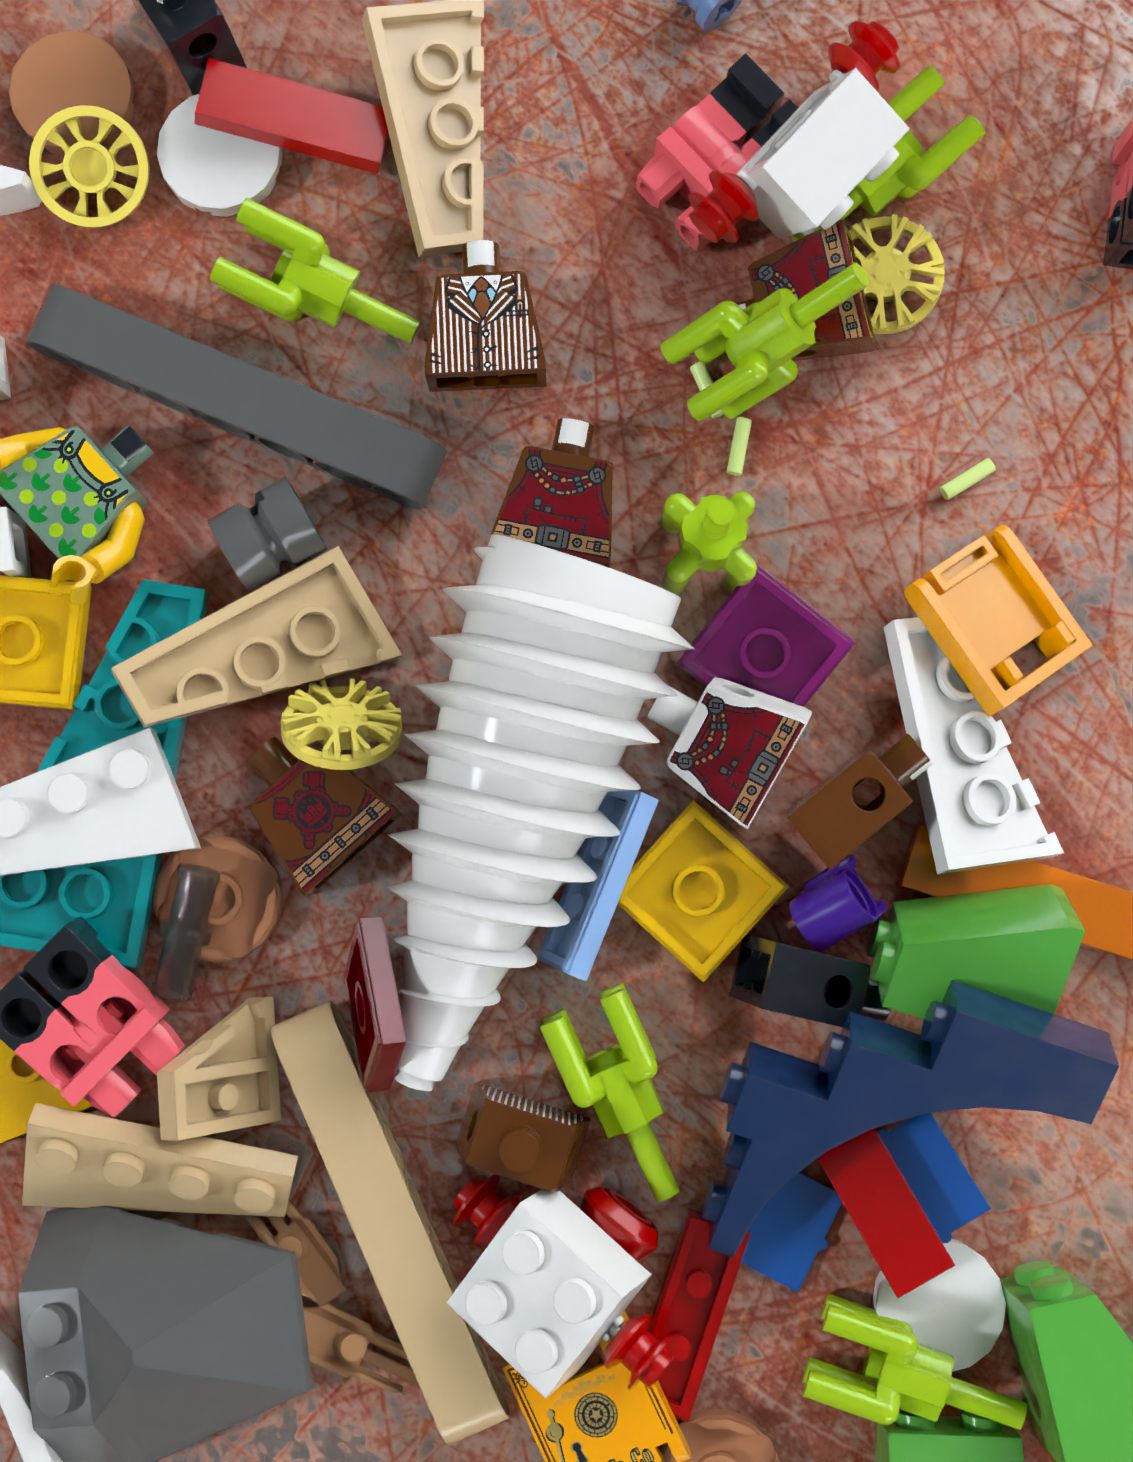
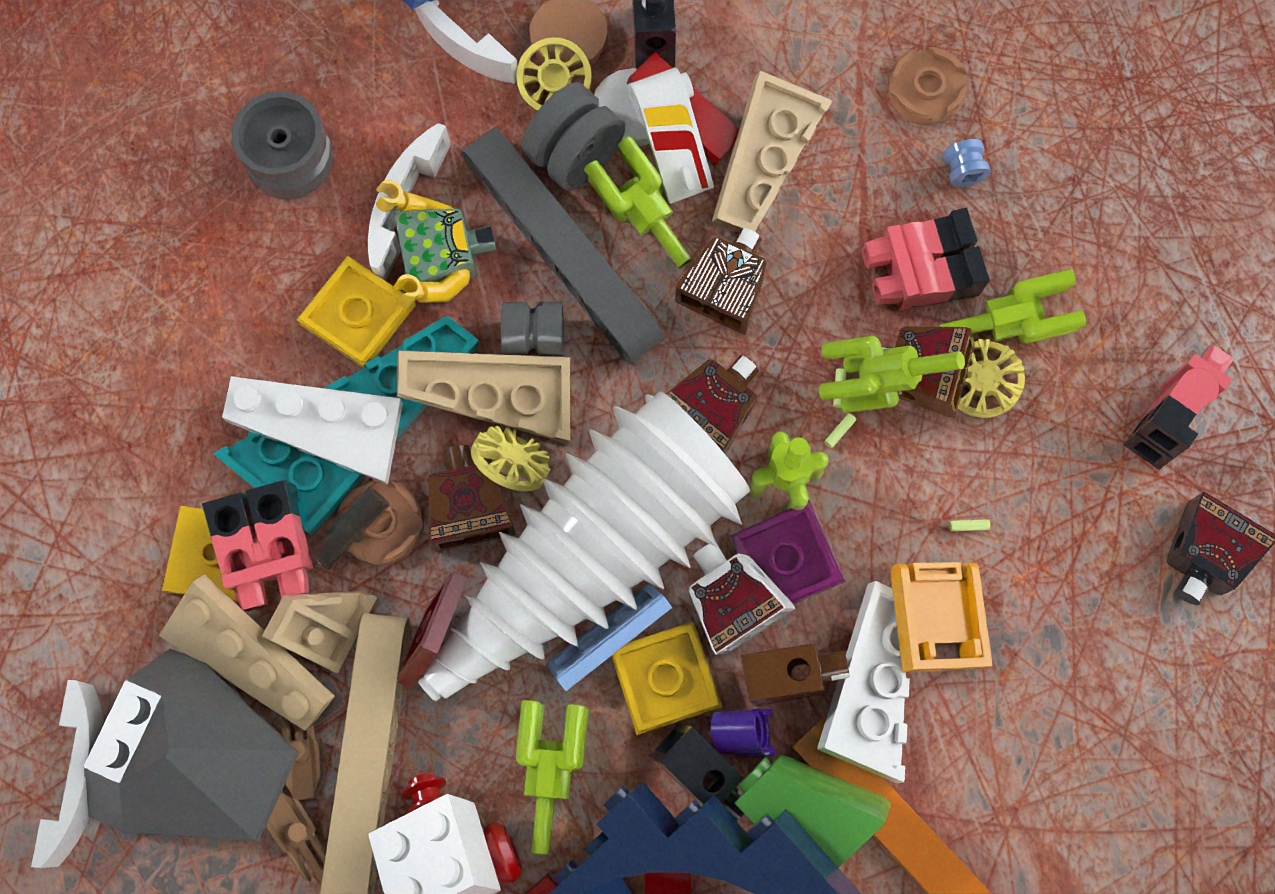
camera: 30 degrees right, 10 degrees down
reddish brown torso [455,1082,591,1192] -> none
white brick [689,21,910,243] -> none
none -> dark grey wheel [521,82,625,191]
none -> white door [628,67,714,204]

